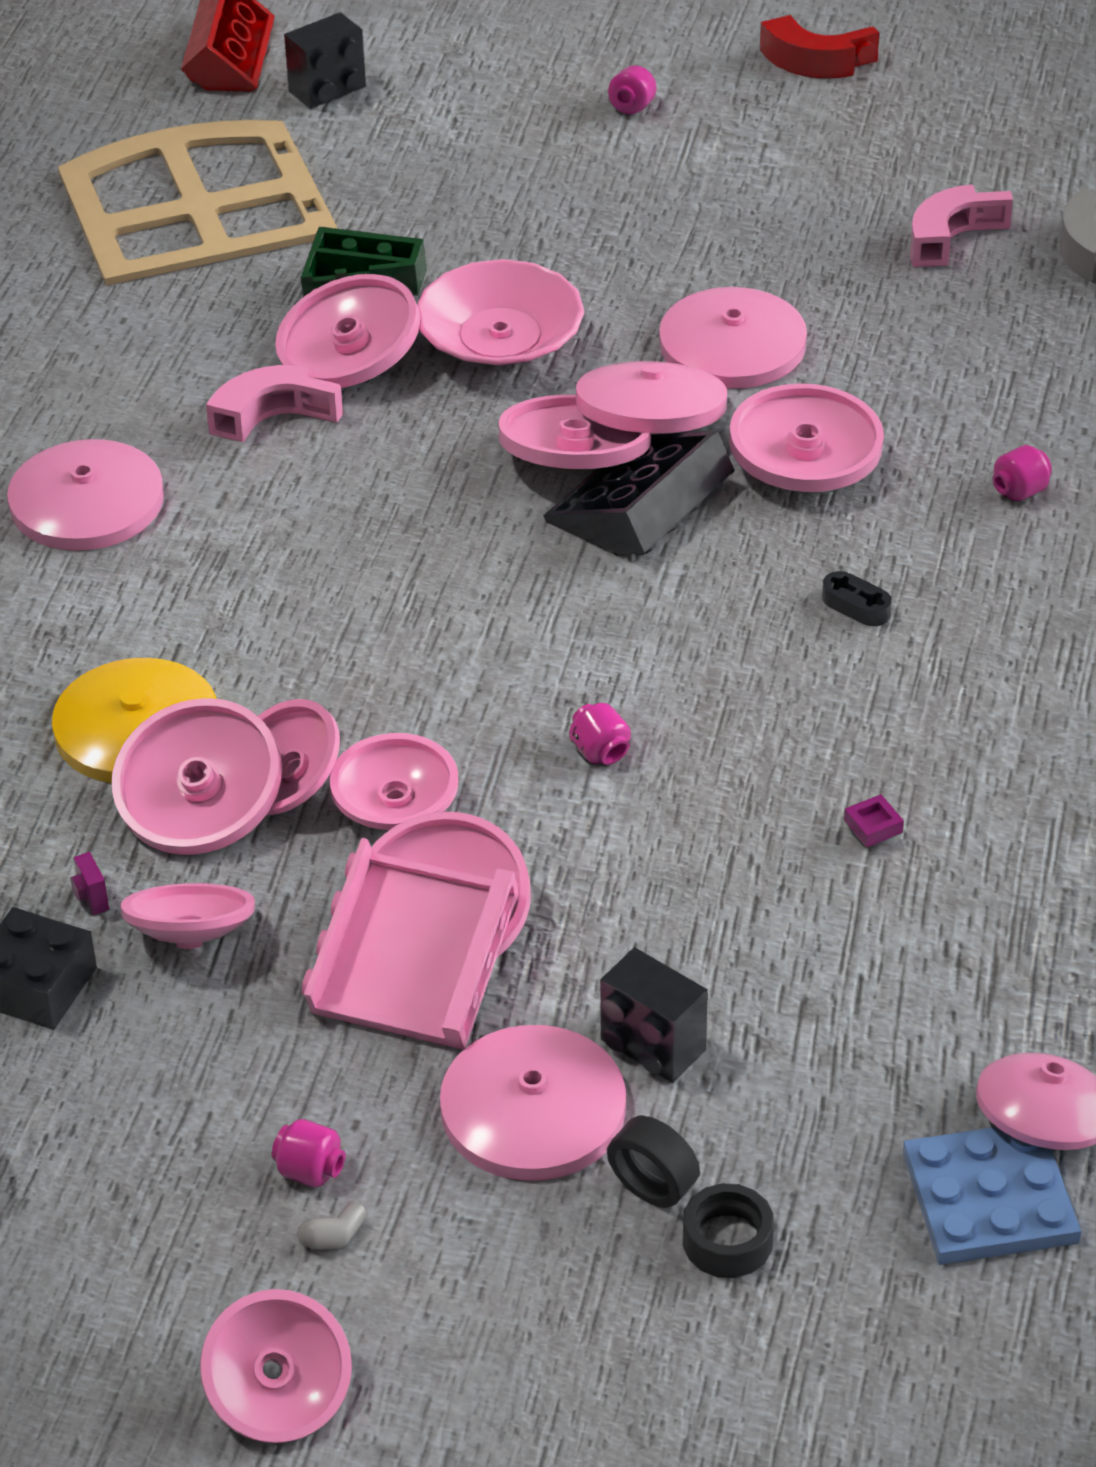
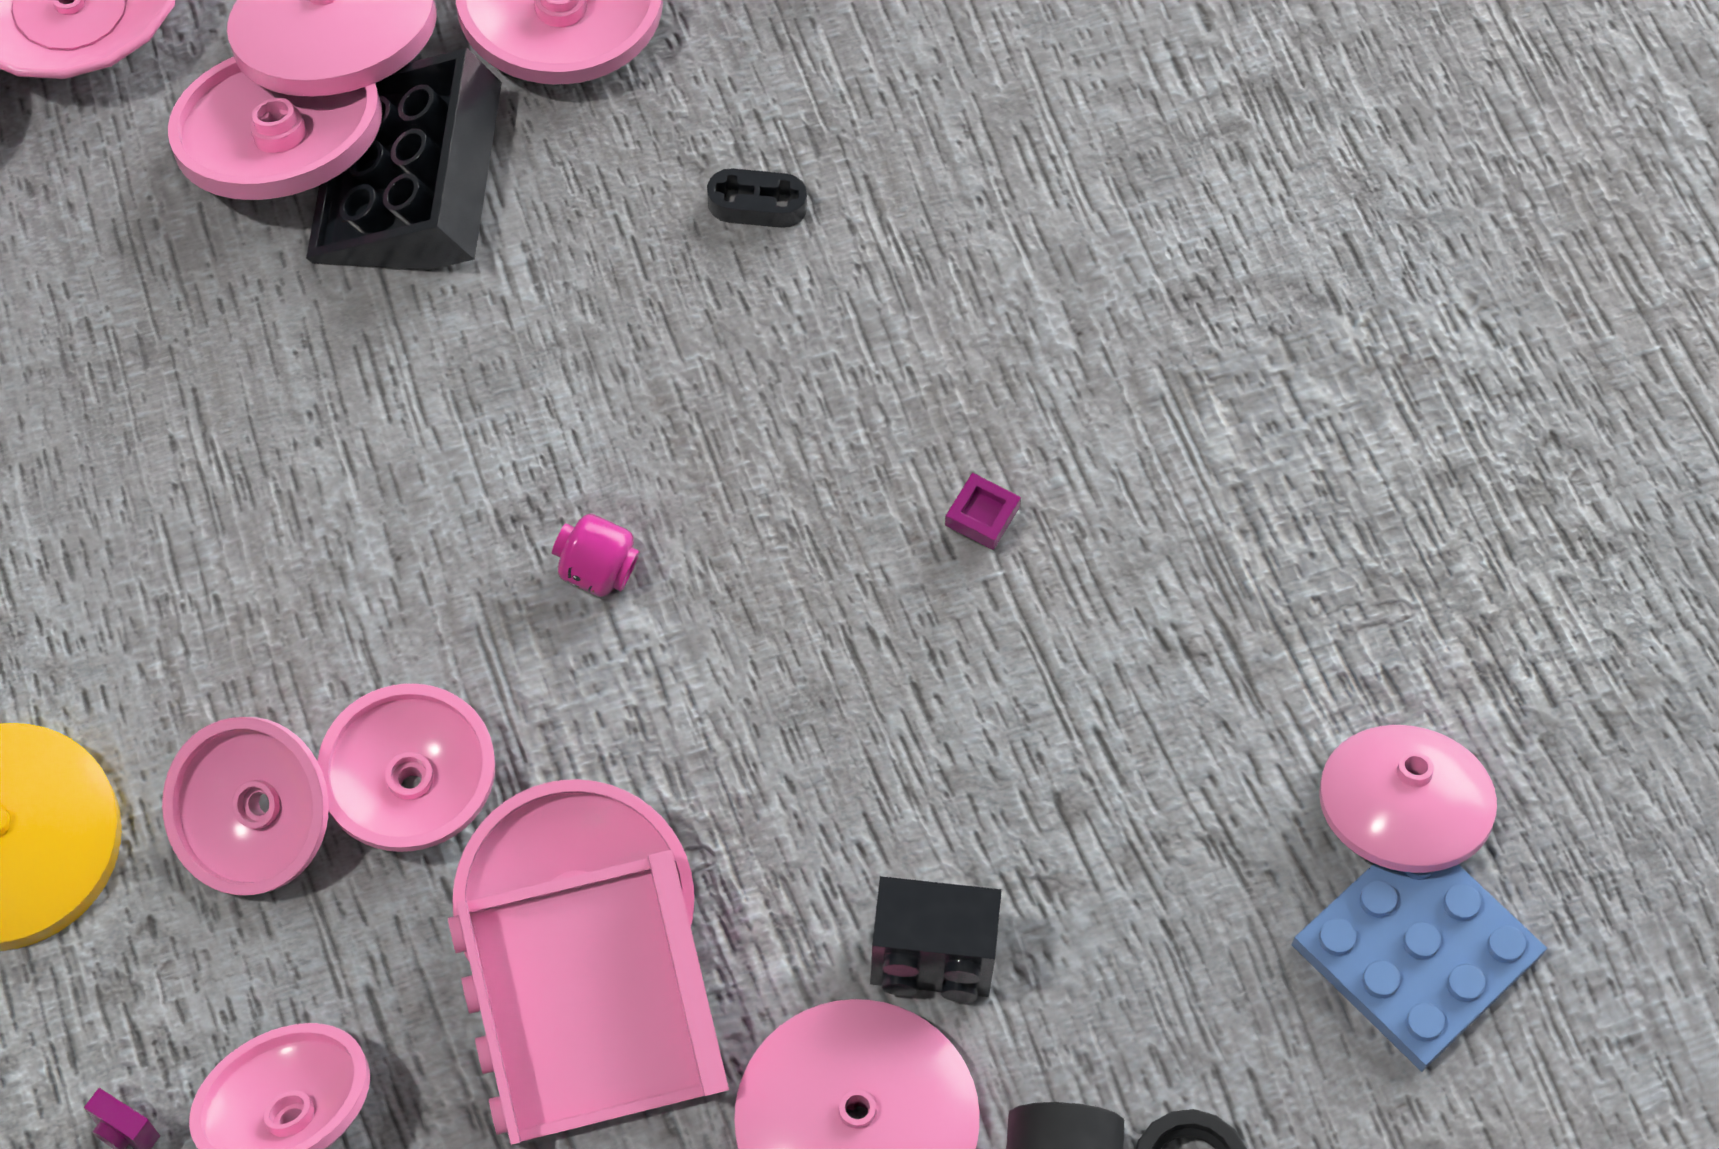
camera: 35 degrees left, 20 degrees up
bright pink dish [112,698,282,855] -> none

